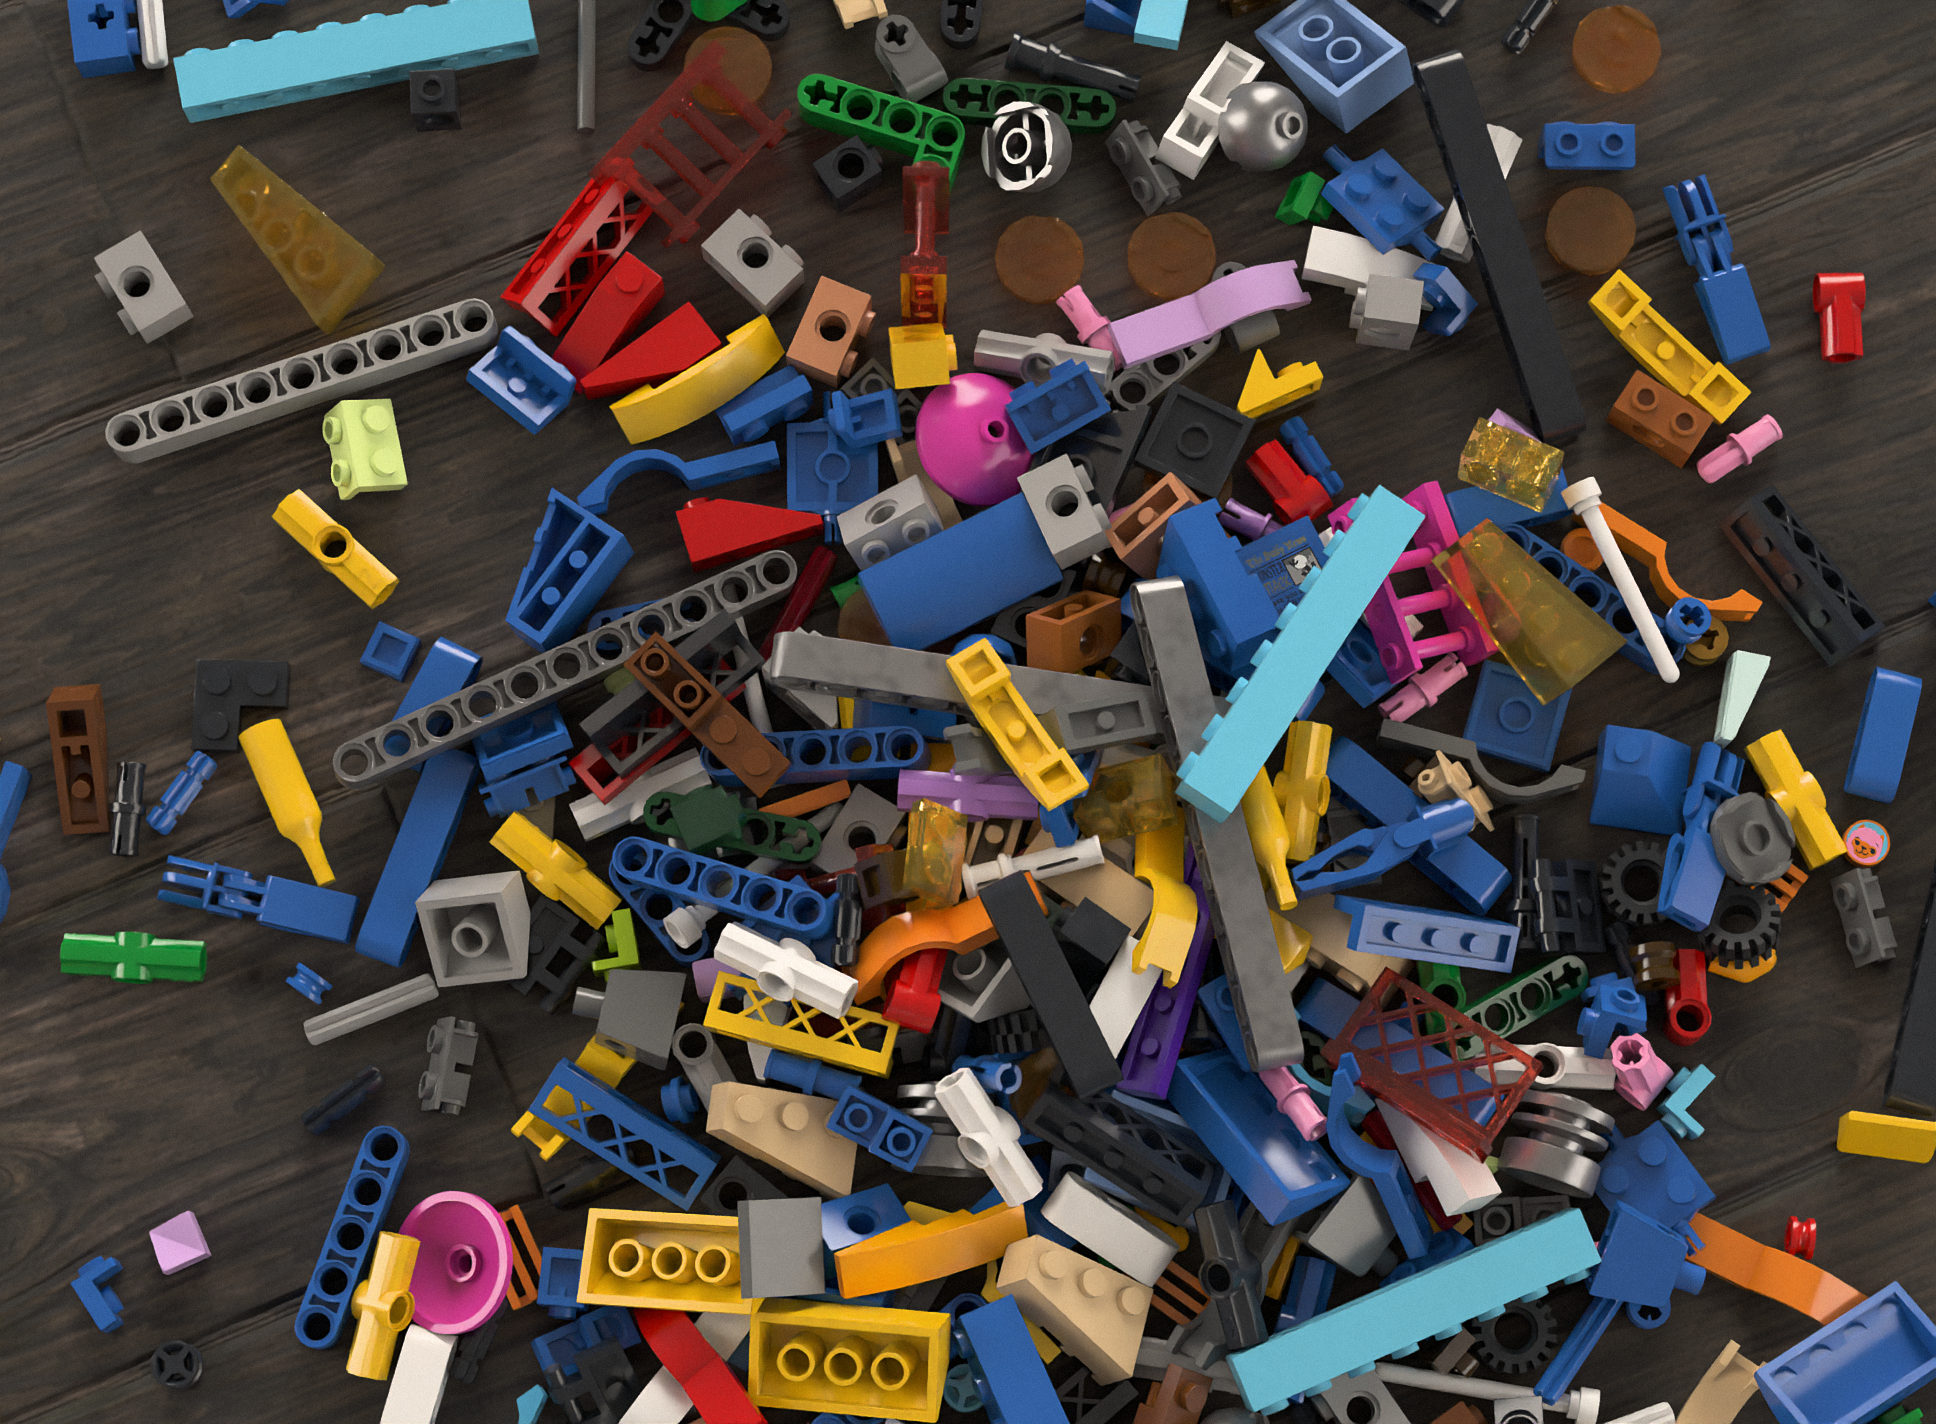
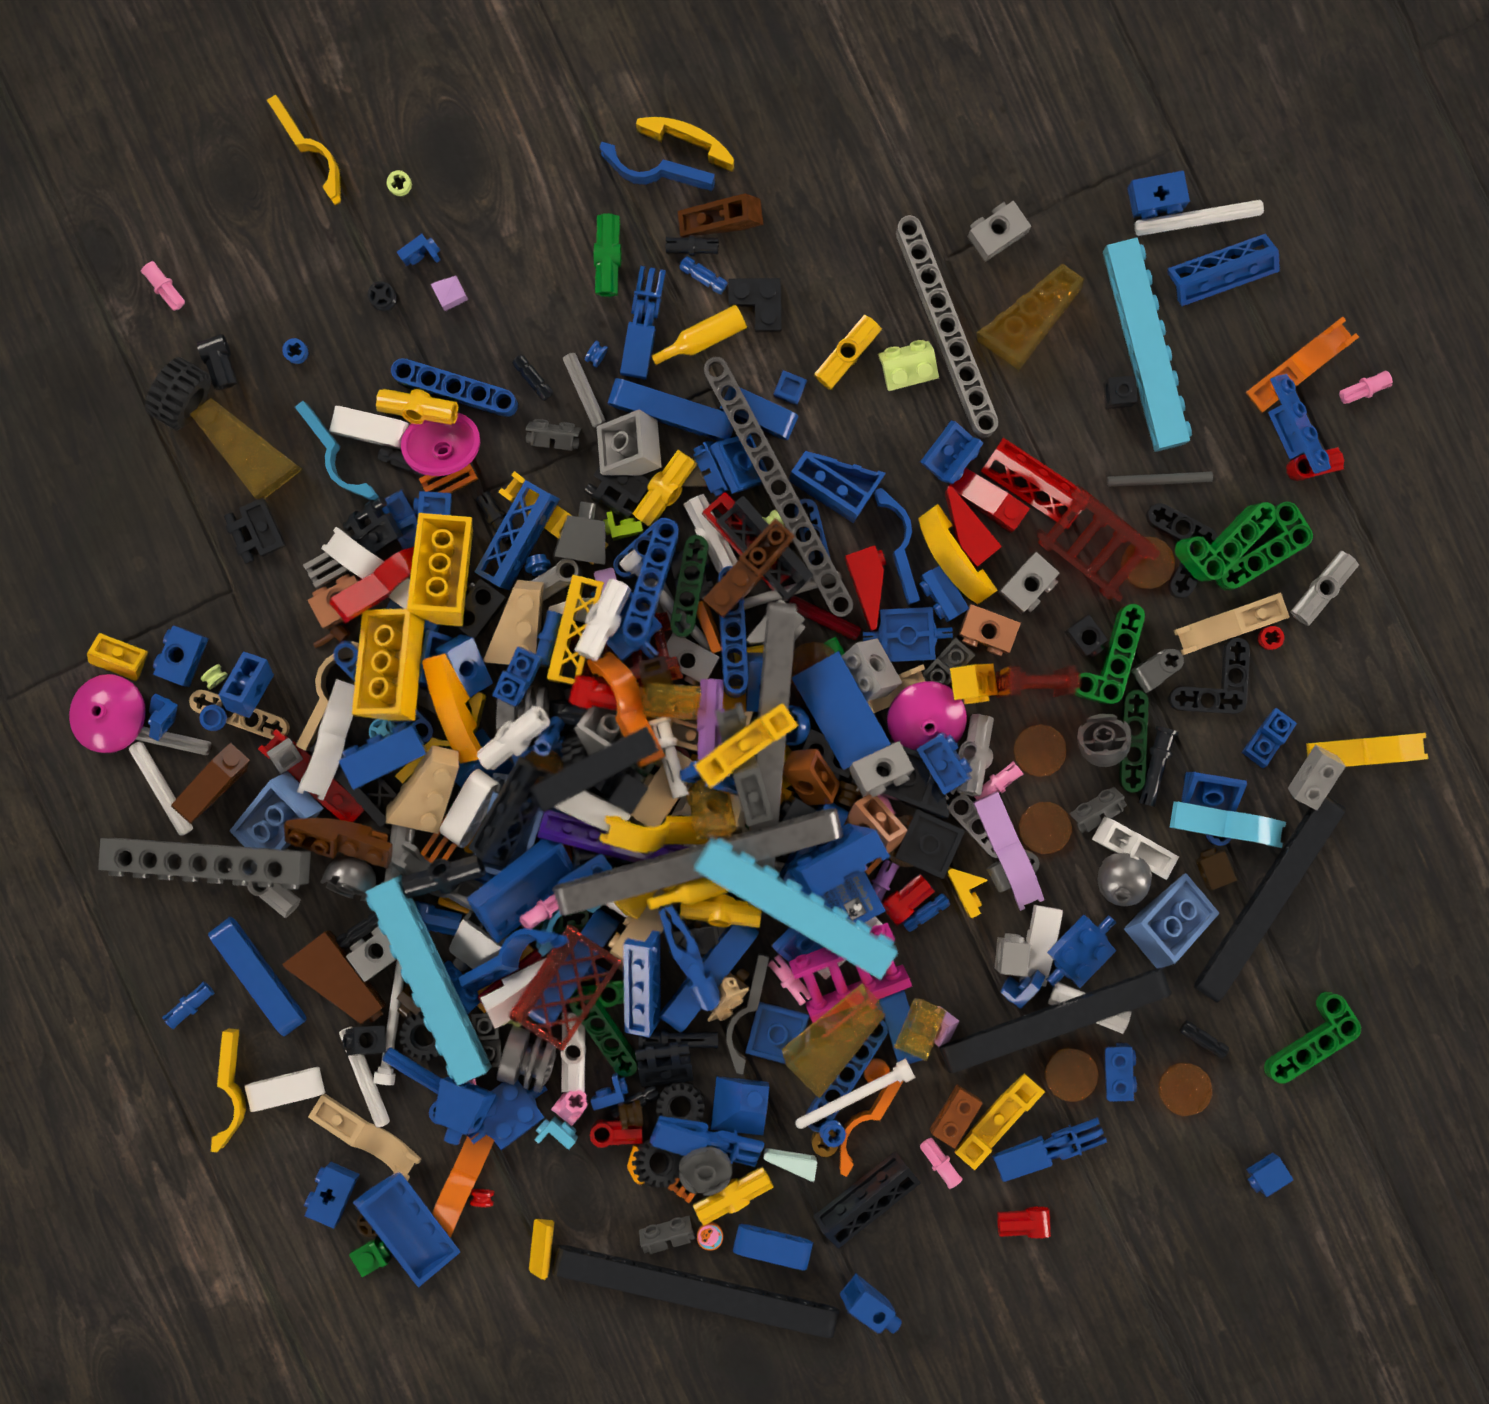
camera: 90 degrees right, 10 degrees up
clear green brick [670,784,747,855] -> none
tile [737,1197,825,1299] -> none
blue bracket [828,388,903,449] -> none
black axle [830,873,863,967] -> none
green tile [1275,171,1333,226] -> none
blue bracket [1577,984,1647,1059] -> none

